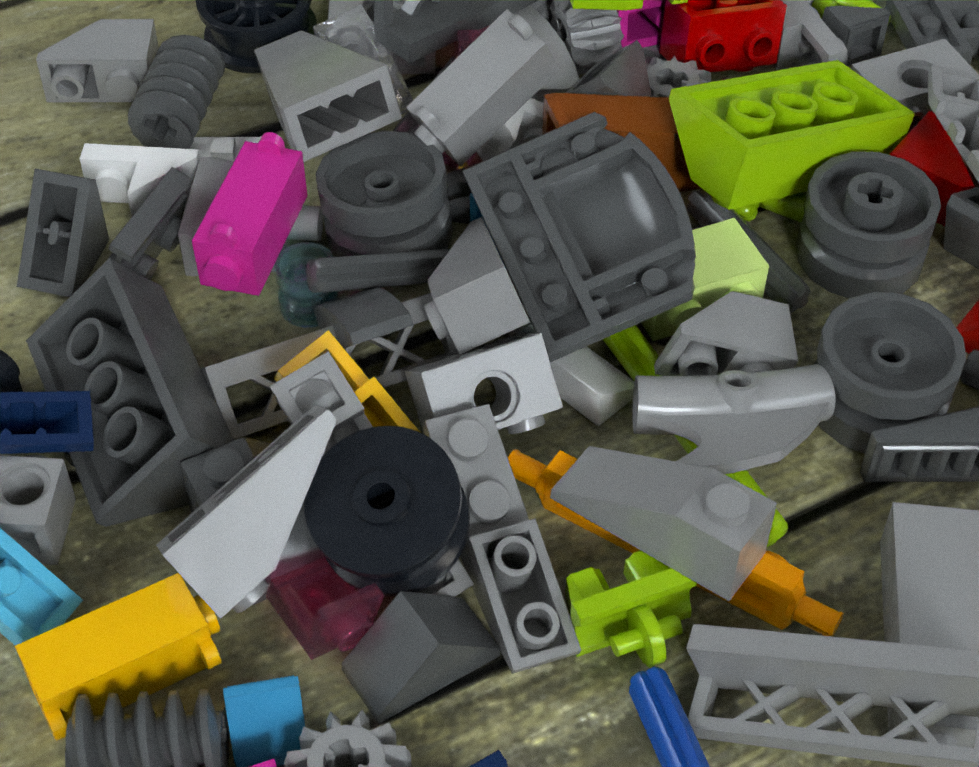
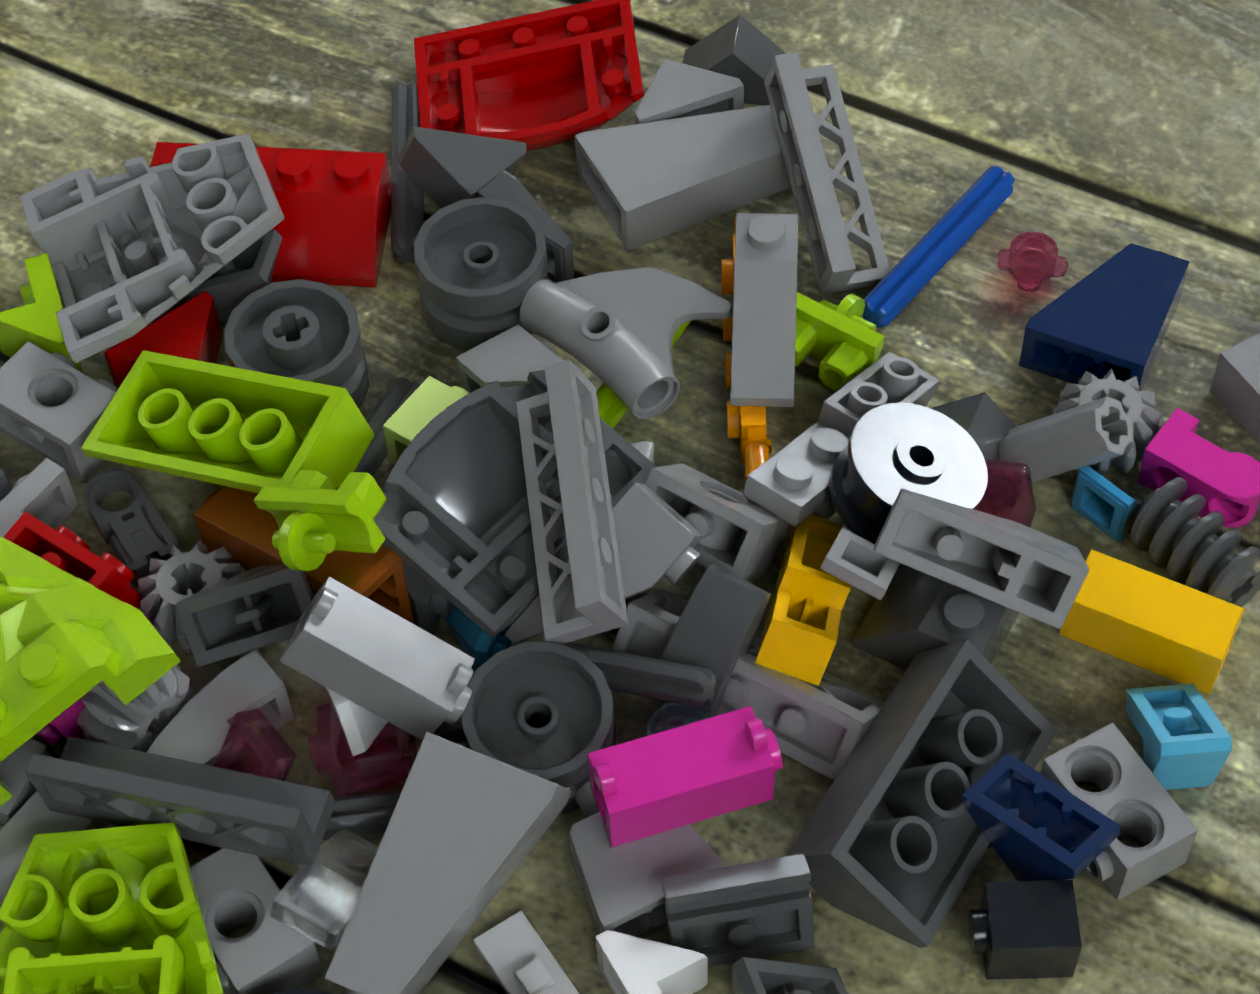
camera: 120 degrees left, 5 degrees up
none -> lime hips [253,470,387,572]
none -> light grey fence [516,359,629,644]
none -> light grey axle [998,397,1134,485]

